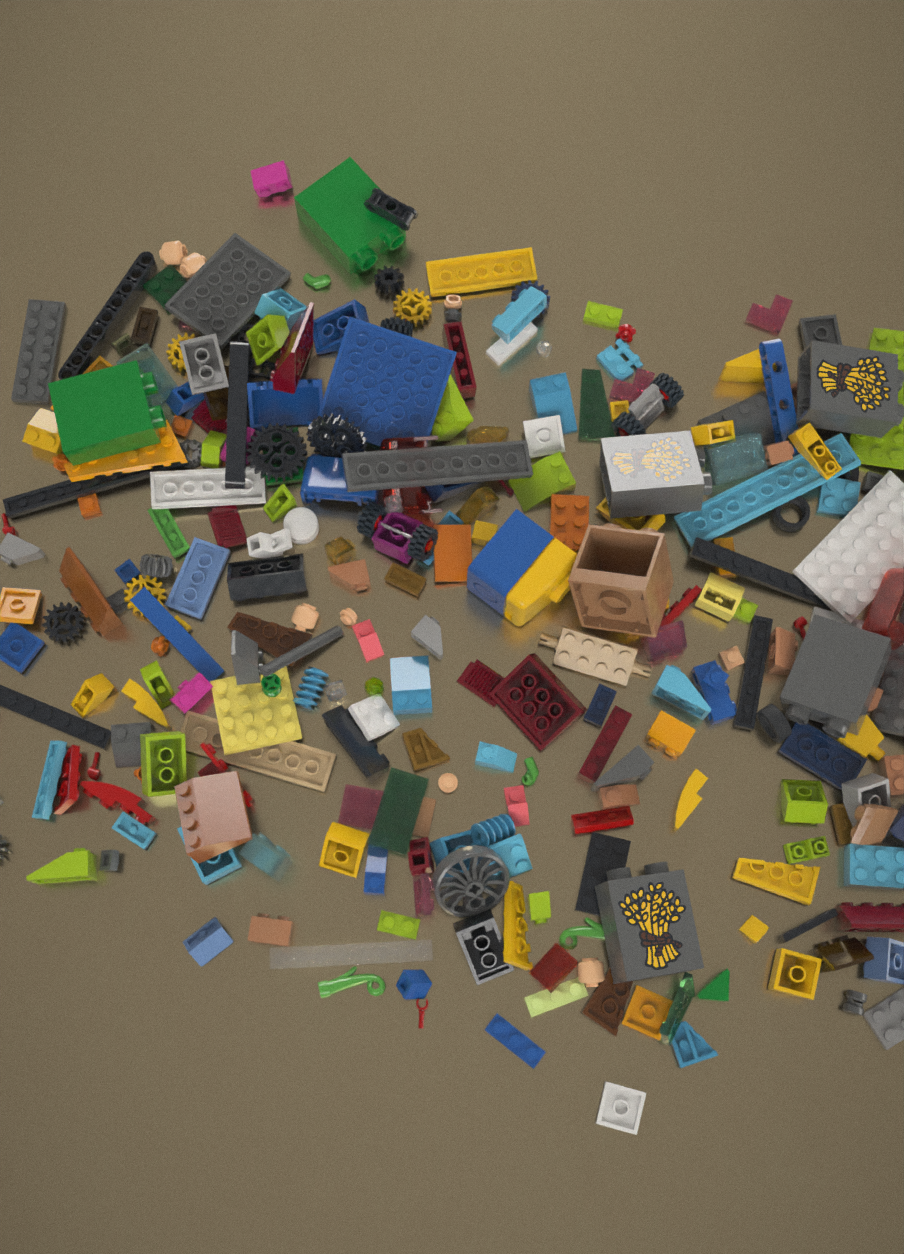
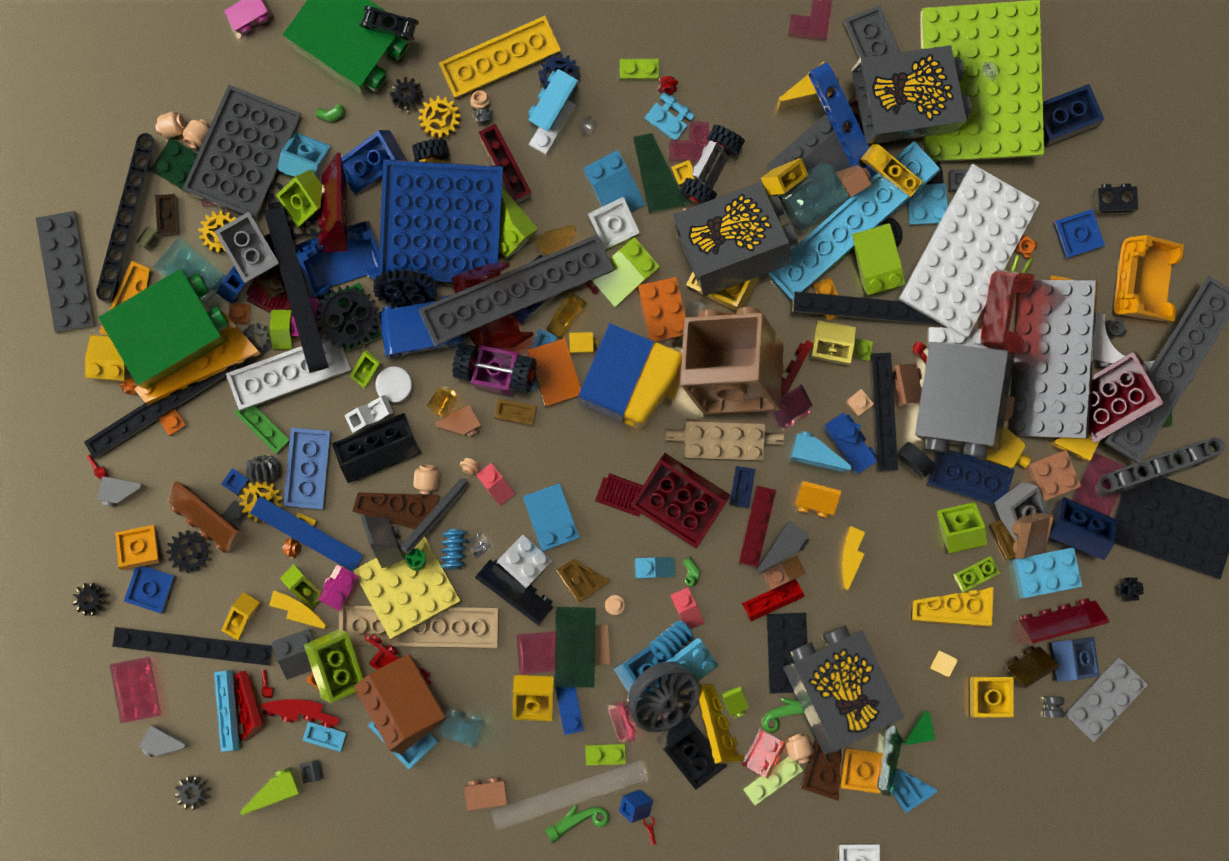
camera: 15 degrees left, 10 degrees up
medium blue panel [183,917,233,966] -> none
dark red window [207,505,247,548] -> none
clear neon green plate [364,677,383,695] -> none
clear plate [384,495,404,513] -> none
dark red brick [408,837,434,877] -> none
light grey slope [411,615,443,660] -> none
blue plate [485,1013,546,1069] -> none
black tile [778,908,839,943] -> none
none -> lime slope [852,223,905,295]

